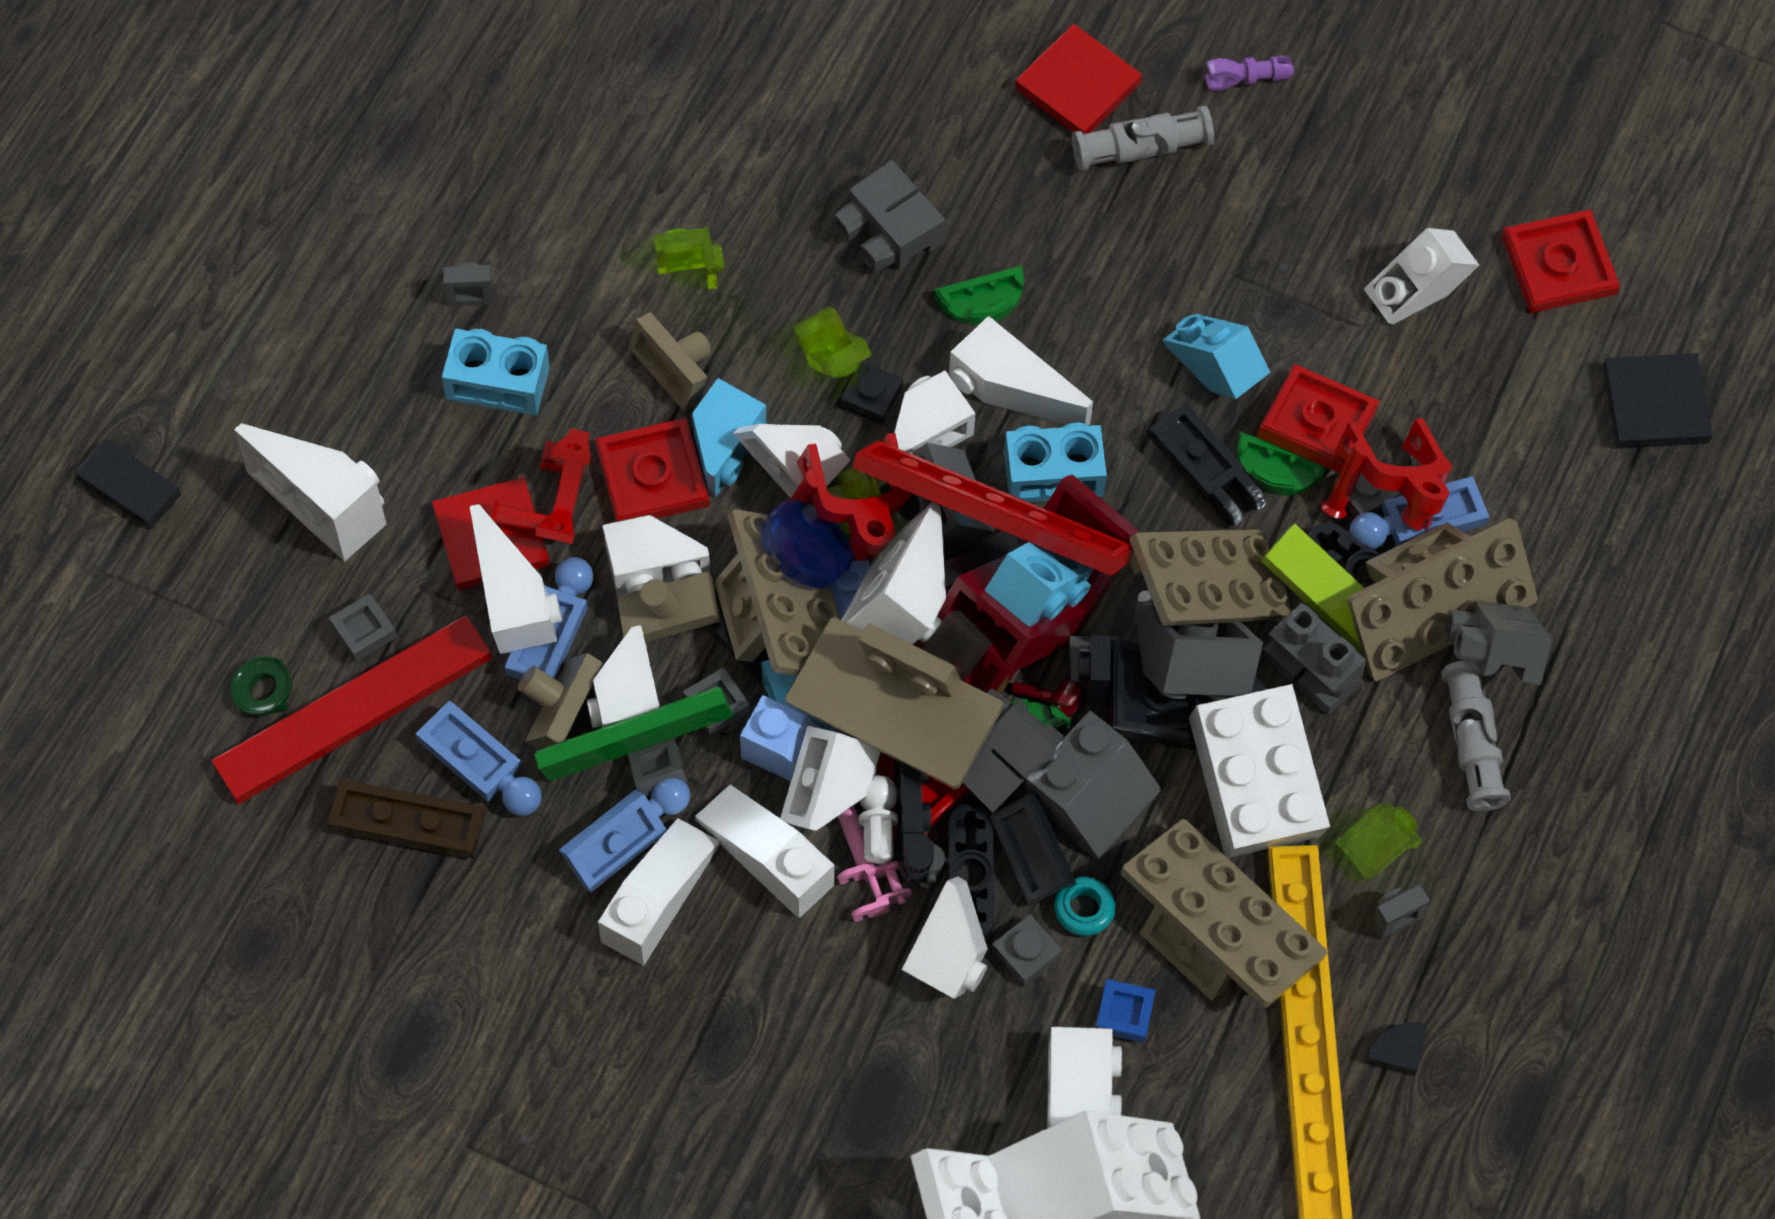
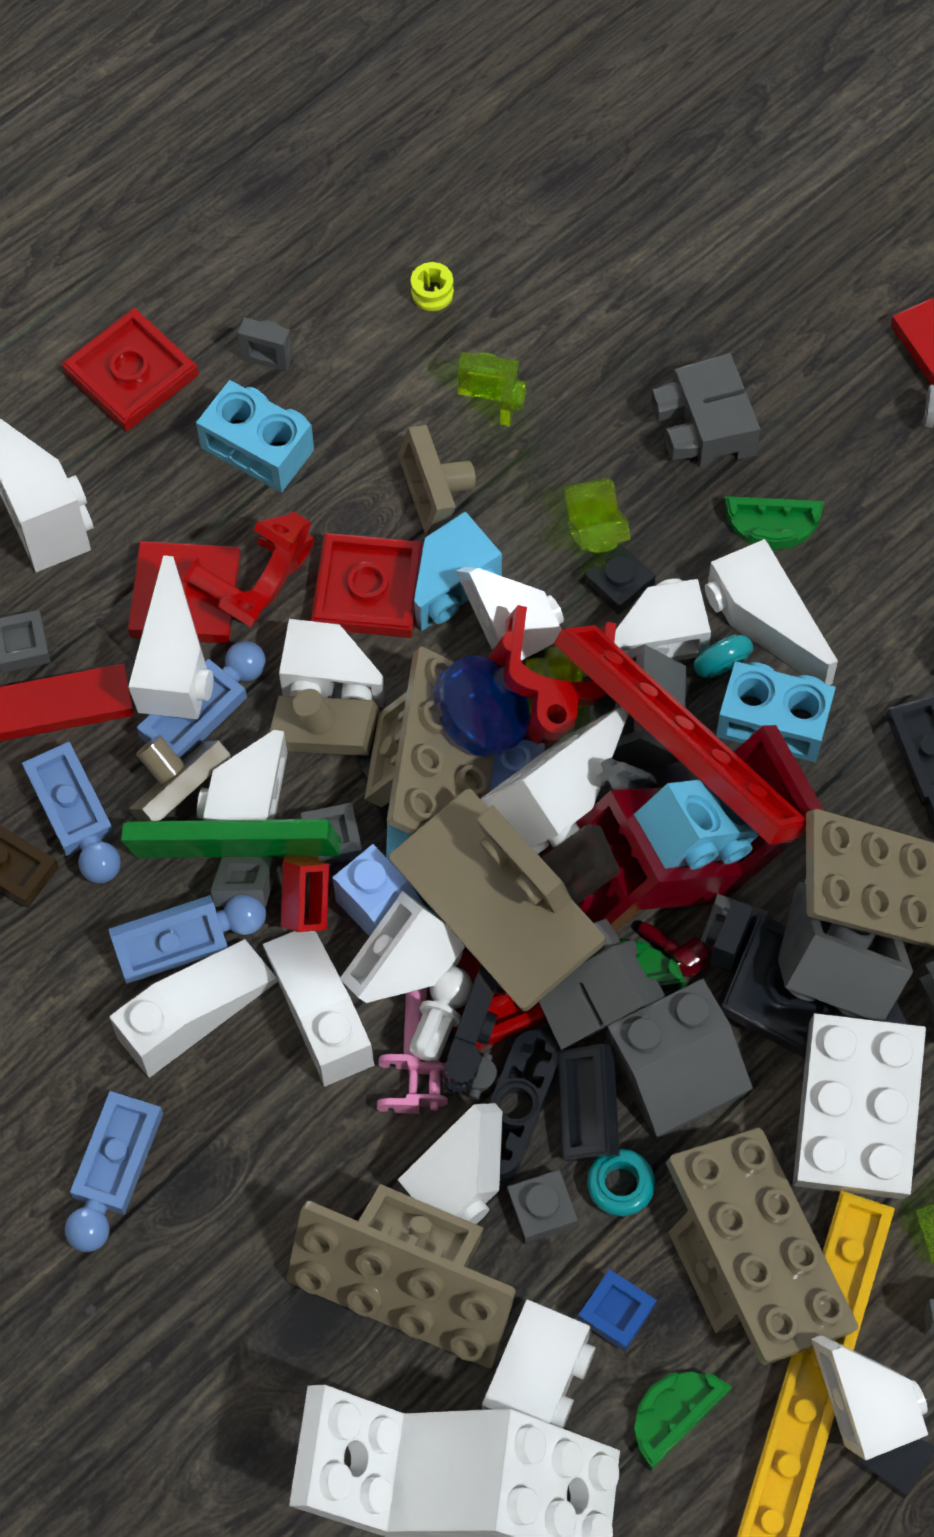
camera: 25 degrees right, 0 degrees up
none -> red tile [61,307,199,432]
none -> medium blue plate [65,1091,163,1252]
none -> red piece [281,854,329,933]
none -> dark tan bracket [286,1184,516,1368]
none -> neon yellow bush [410,262,454,311]
none -> dark grey axle [596,758,657,790]
none -> green tile [634,1372,732,1471]
none -> teal piece [693,635,754,678]
none -> white slope [811,1335,928,1460]

